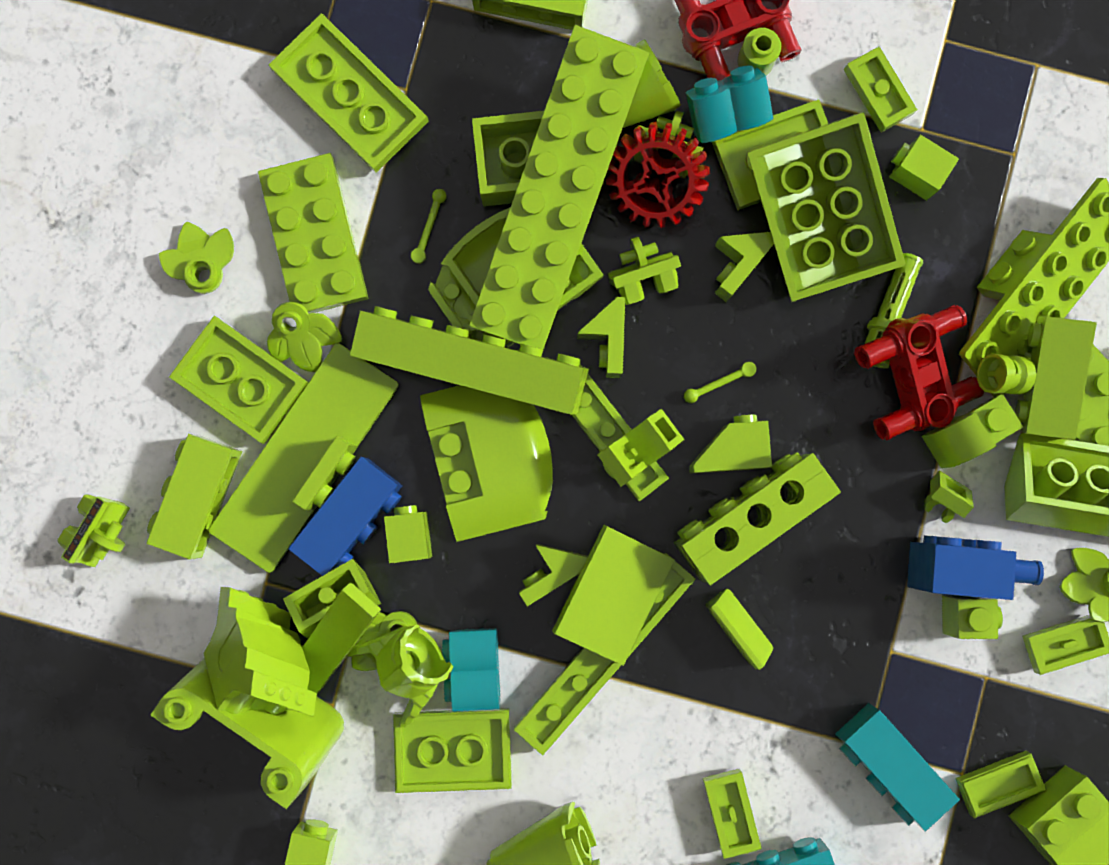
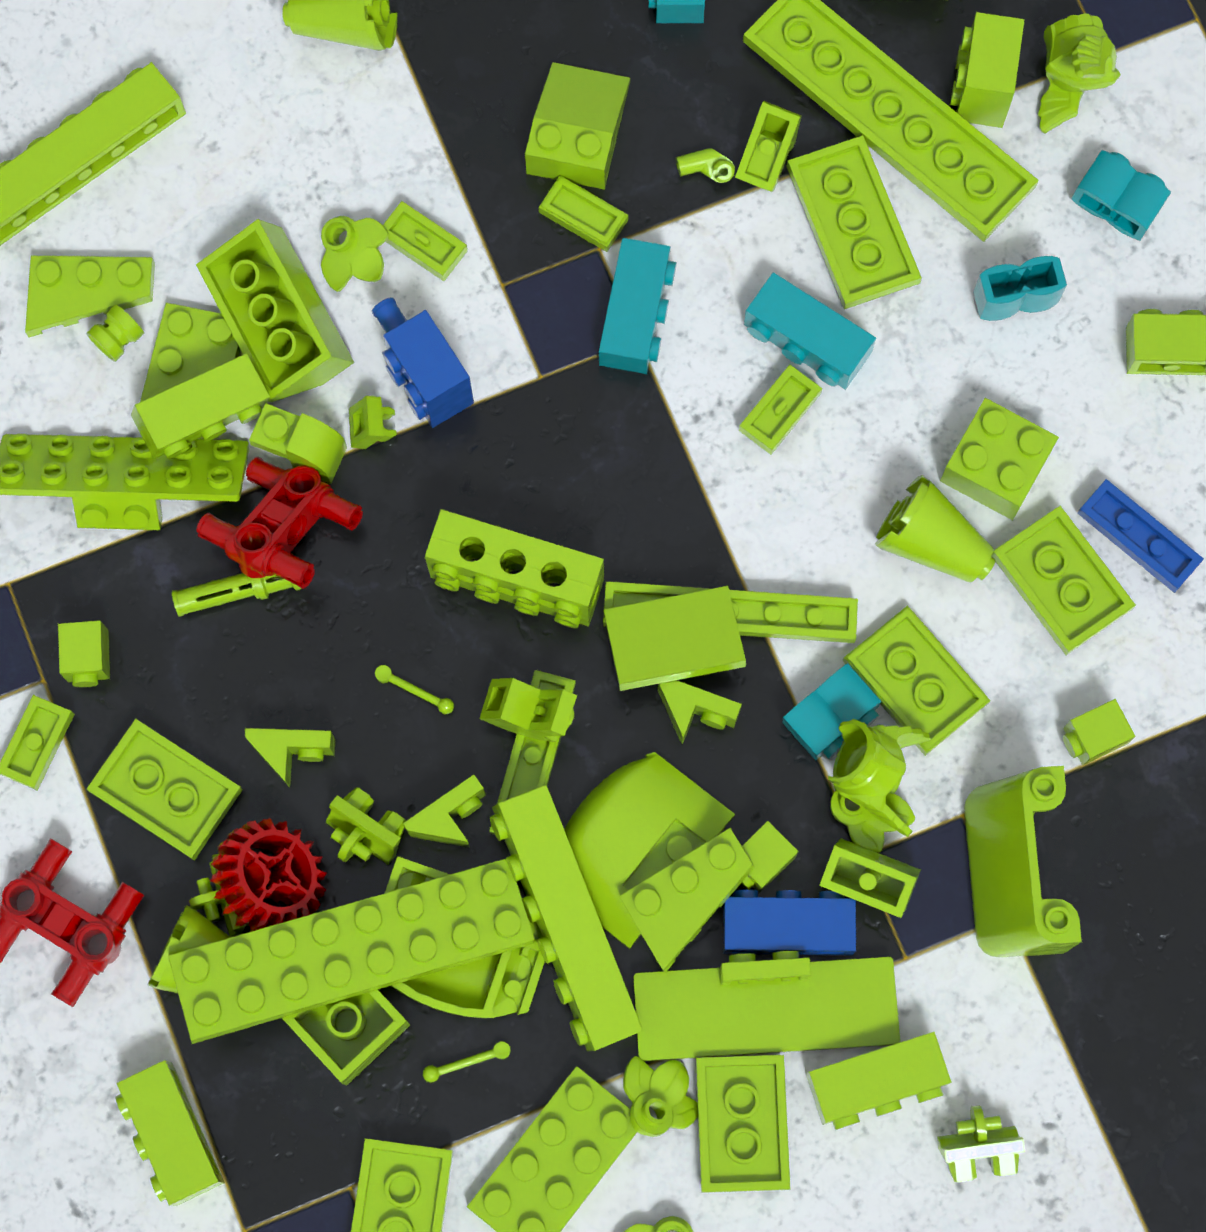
camera: 125 degrees left, 10 degrees down
lime slope [203,587,317,716] -> none
lime tile [302,582,381,694] -> none
teal brick [685,66,773,143] -> none
lime slope [689,415,772,474] -> none
lime slope [706,588,773,670] -> none
lime brick [737,28,781,76] -> none
lime slope [747,112,906,302] -> none
lime brick [942,595,1003,639] -> none
lime wheel [977,354,1036,395] -> none
none -> lime wing [619,828,754,973]

